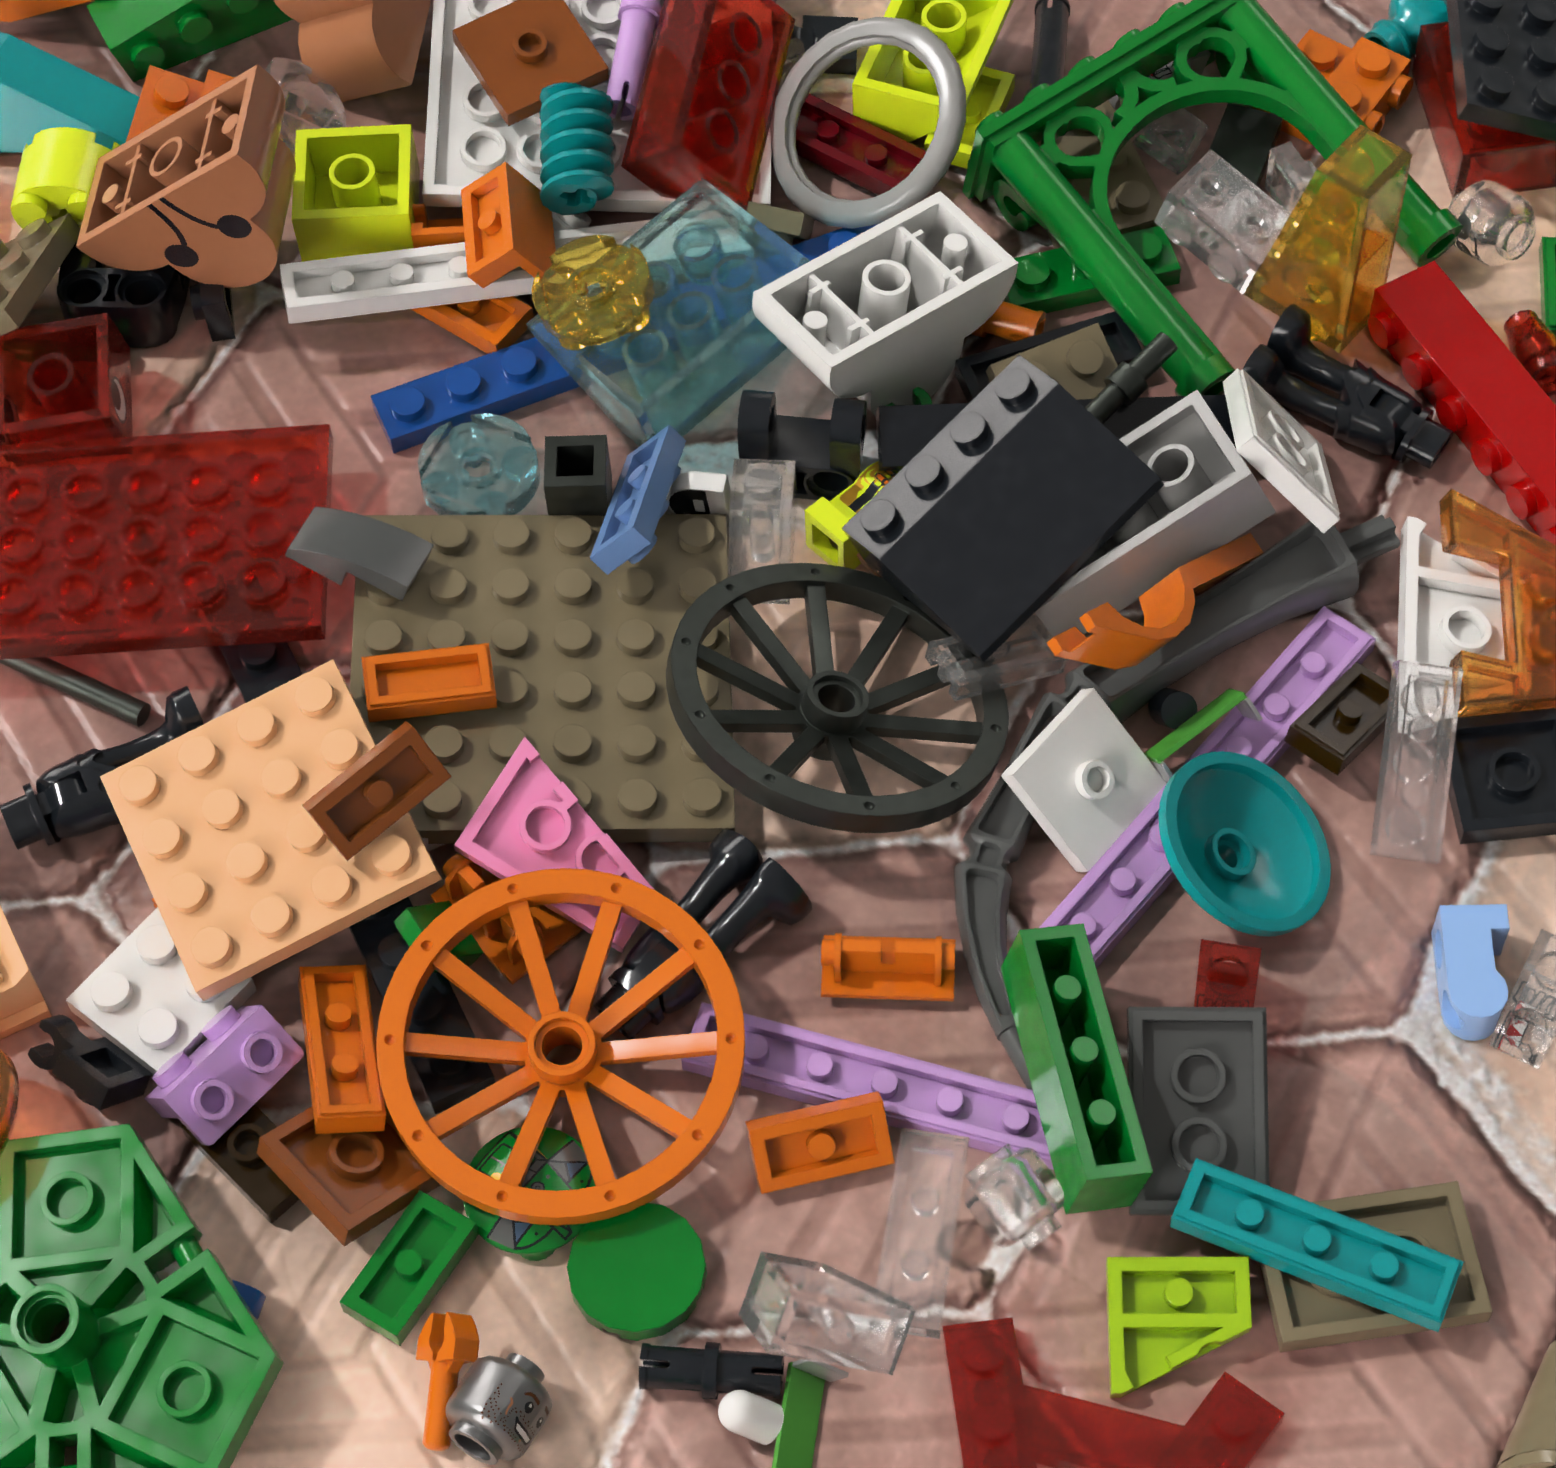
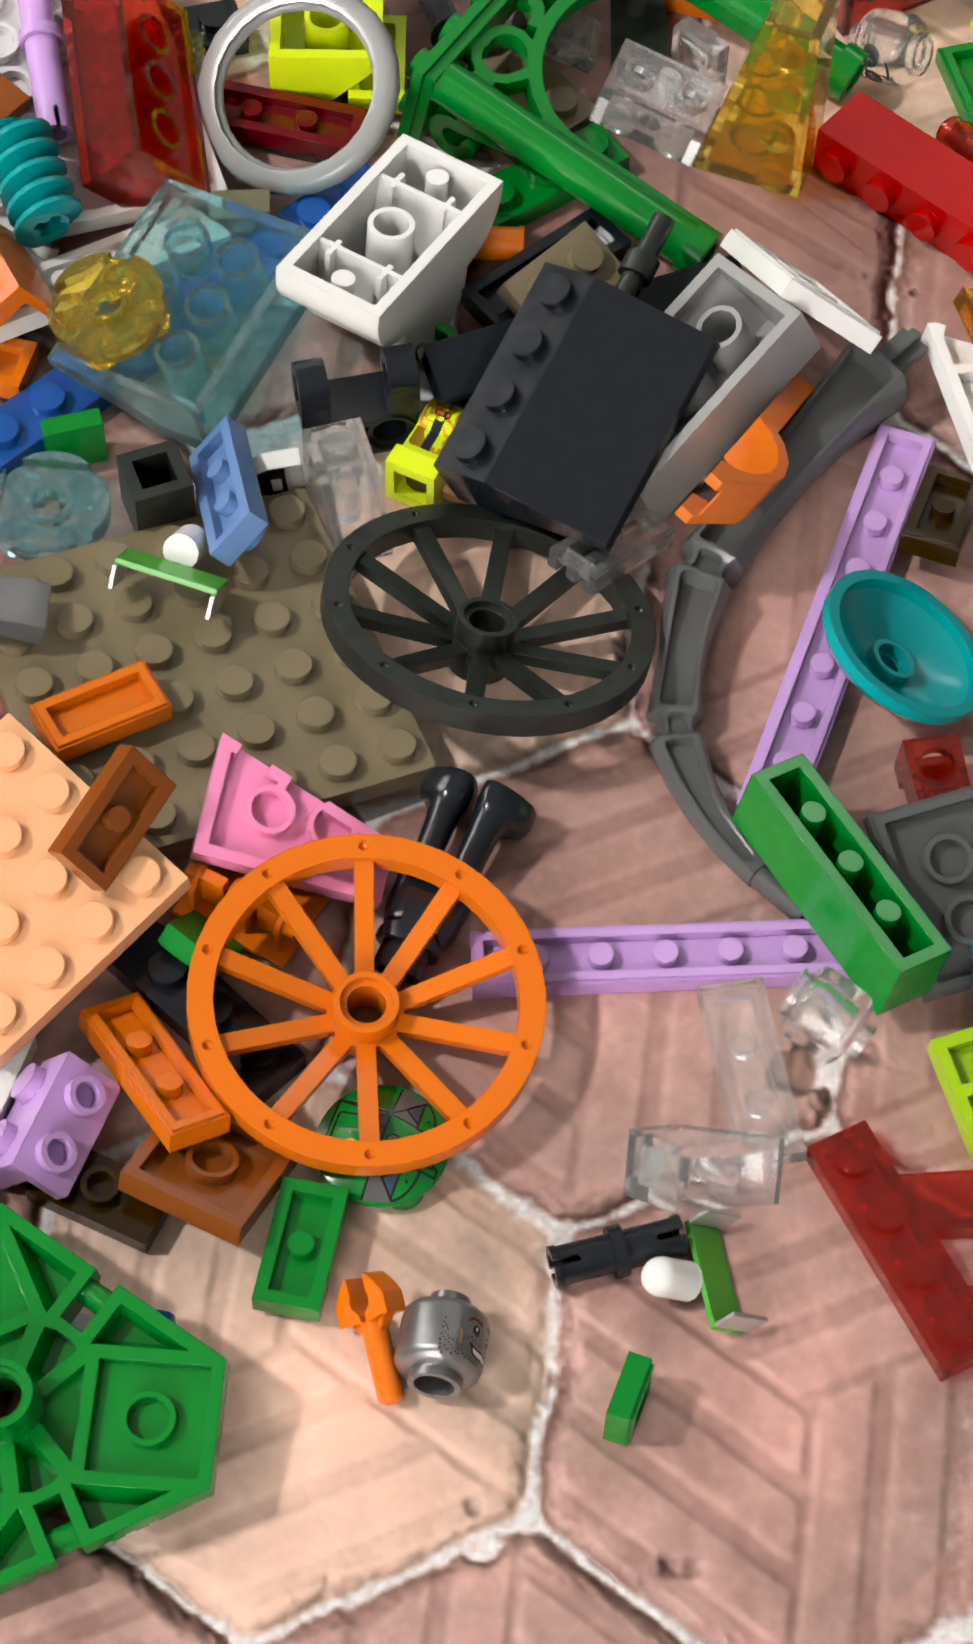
camera: 25 degrees left, 0 degrees up
green tile [567,1203,707,1341] -> none
orange plate [745,1091,895,1194] -> none
orange hinge [821,933,956,1002] -> none
white plate [1001,688,1167,872] -> none
piece [1144,688,1263,782] -> none
black piece [1243,304,1454,469] -> none
none -> green tile [40,408,108,473]
none -> piece [108,524,228,620]

